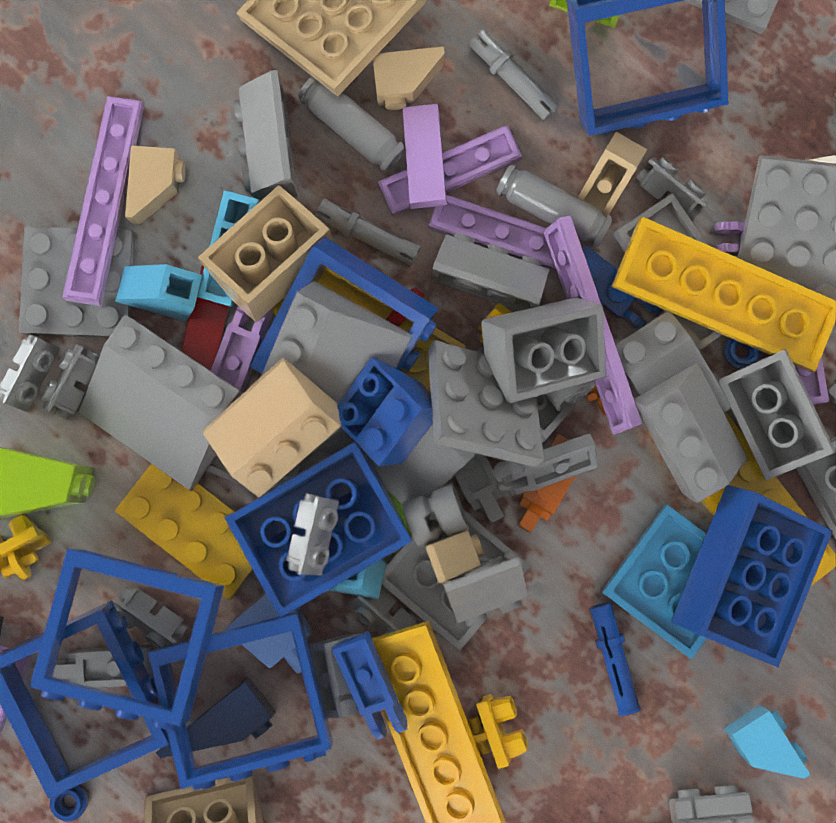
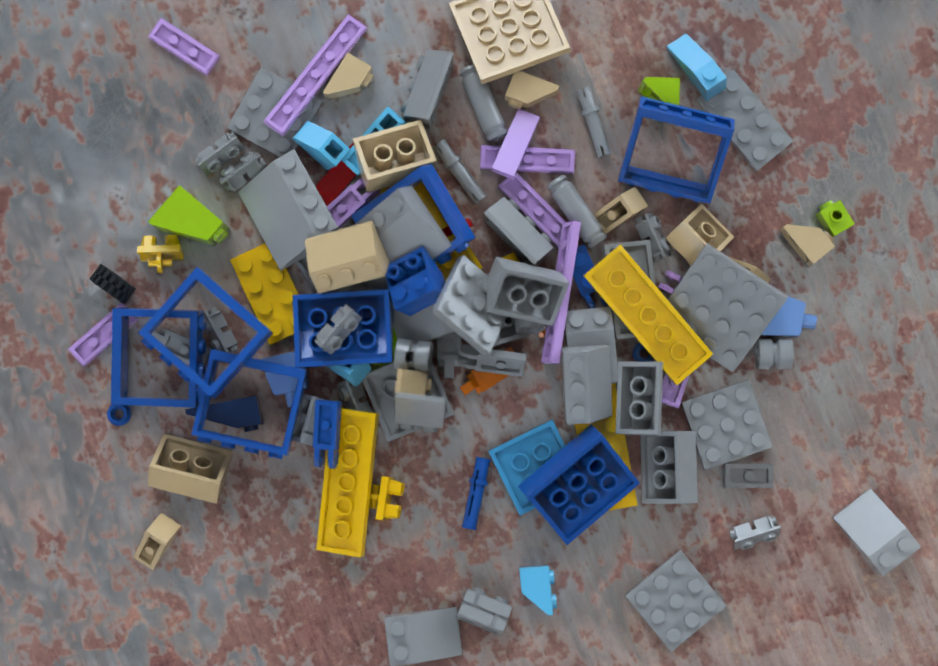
camera: 25 degrees right, 0 degrees up
none -> tan slope [665,203,734,266]

